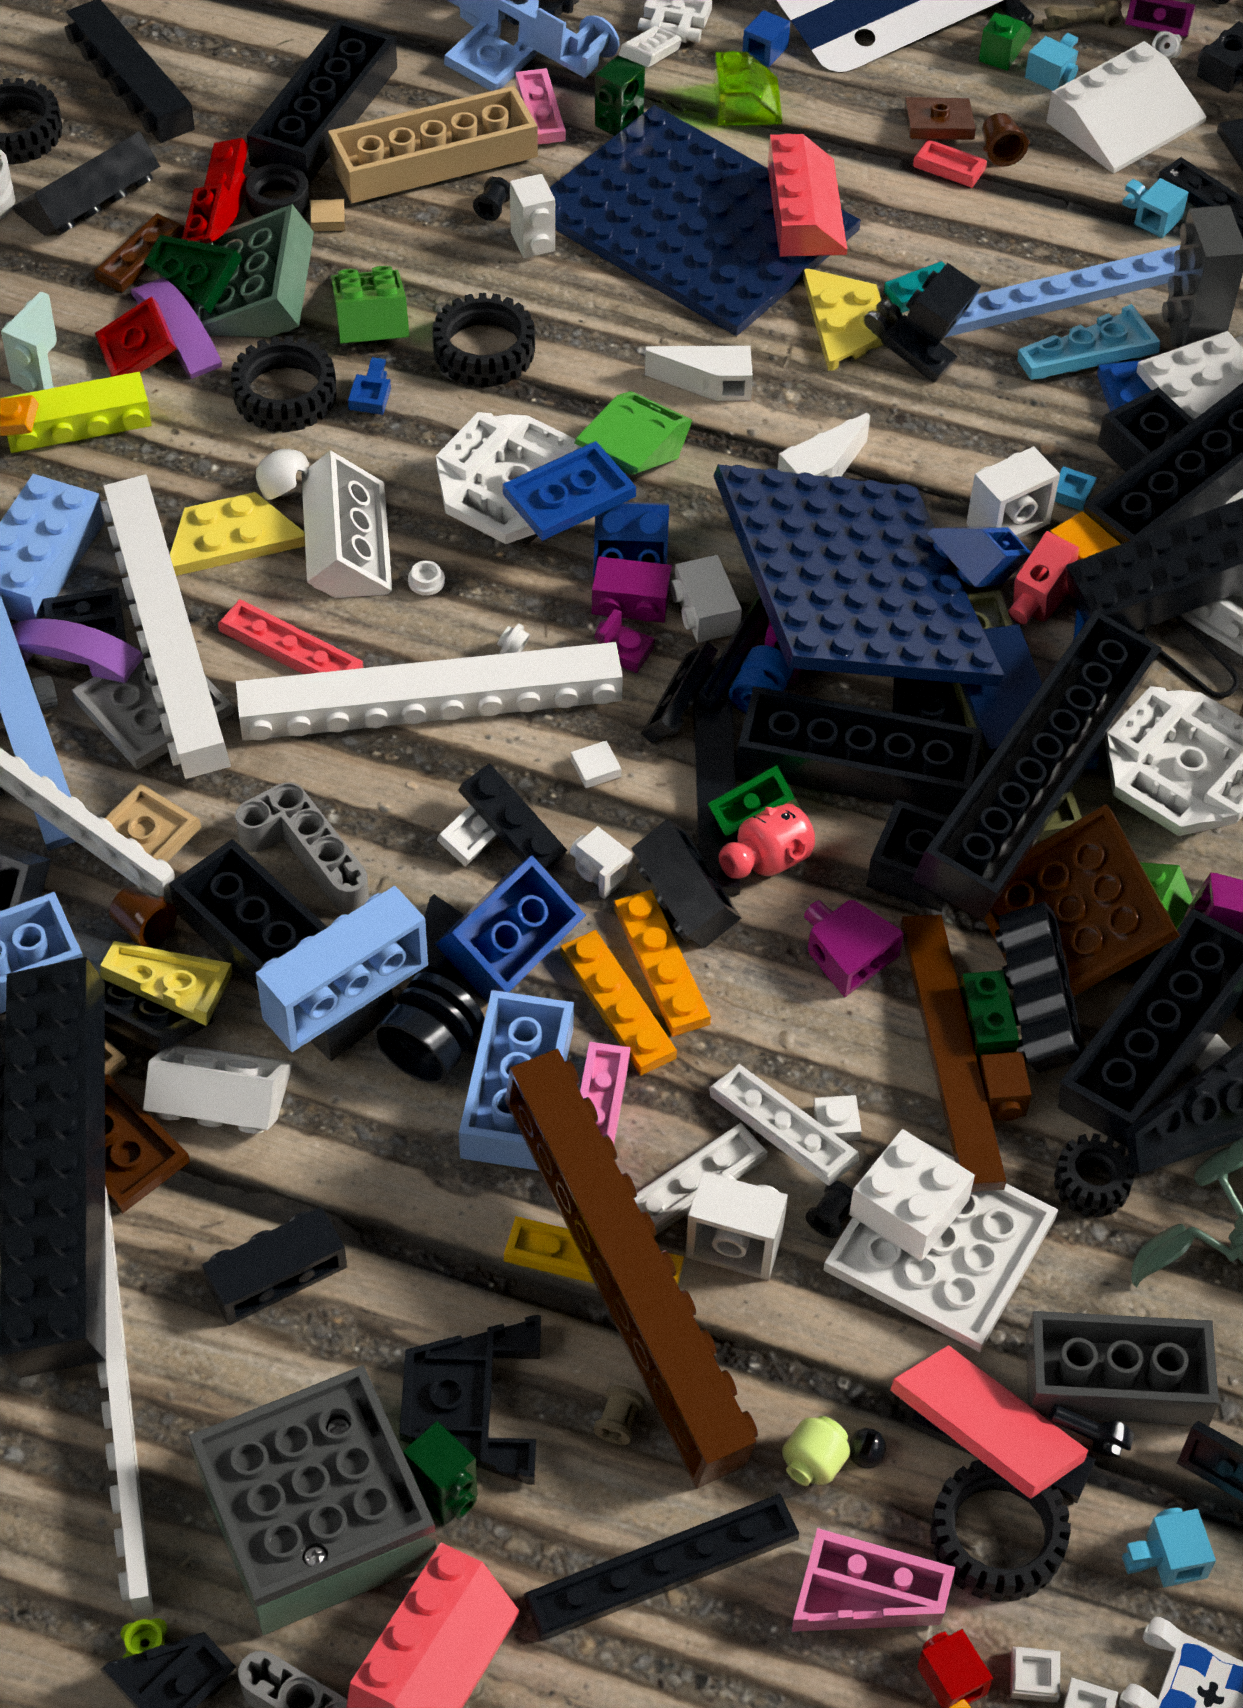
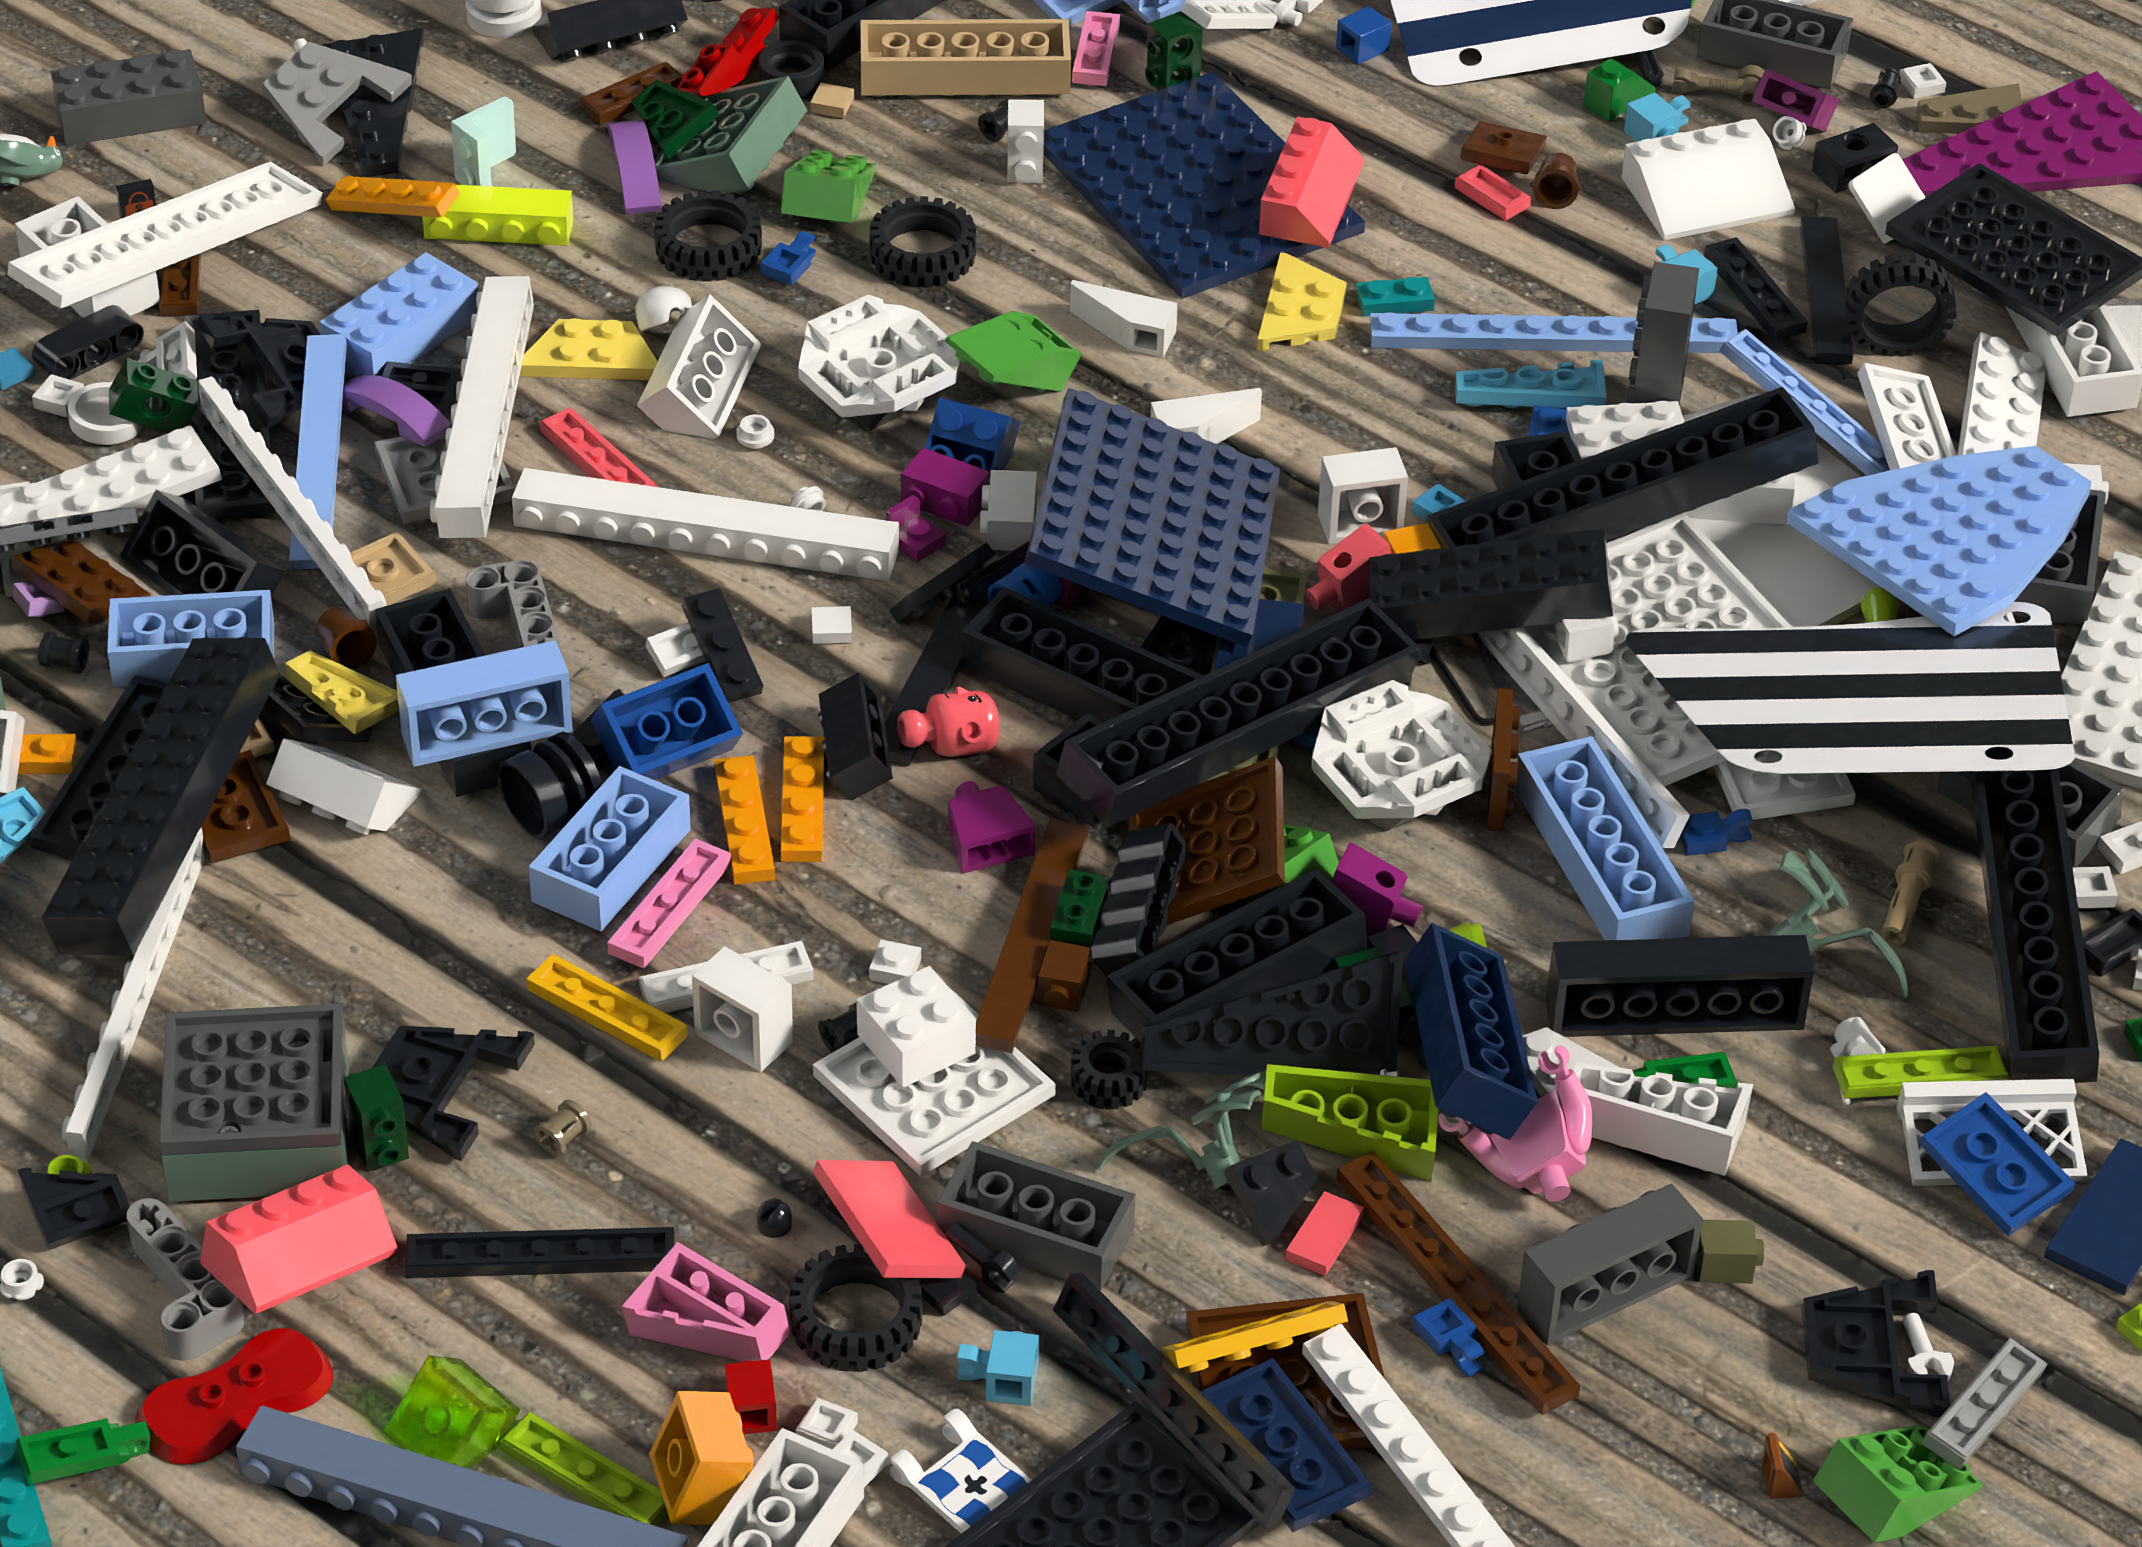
camera: 20 degrees right, 10 degrees down
dark grey axle [30,675,58,711] -> none
red tile [95,296,177,377] -> none
black brick [202,1206,347,1326] -> none
blue plate [502,441,636,541] -> none
reddish brown brick [505,1048,758,1489] -> none
white brick [570,826,632,899] -> none
green slope [708,765,801,839] -> none
white tile [709,1064,859,1186] -> none
clear neon green slope [714,51,782,125] -> none
yellowish green head [782,1416,850,1486] -> none
black hinge [864,299,958,383] -> none
black brick [904,262,981,346] -> none
blue slope [927,527,1031,587] -> none

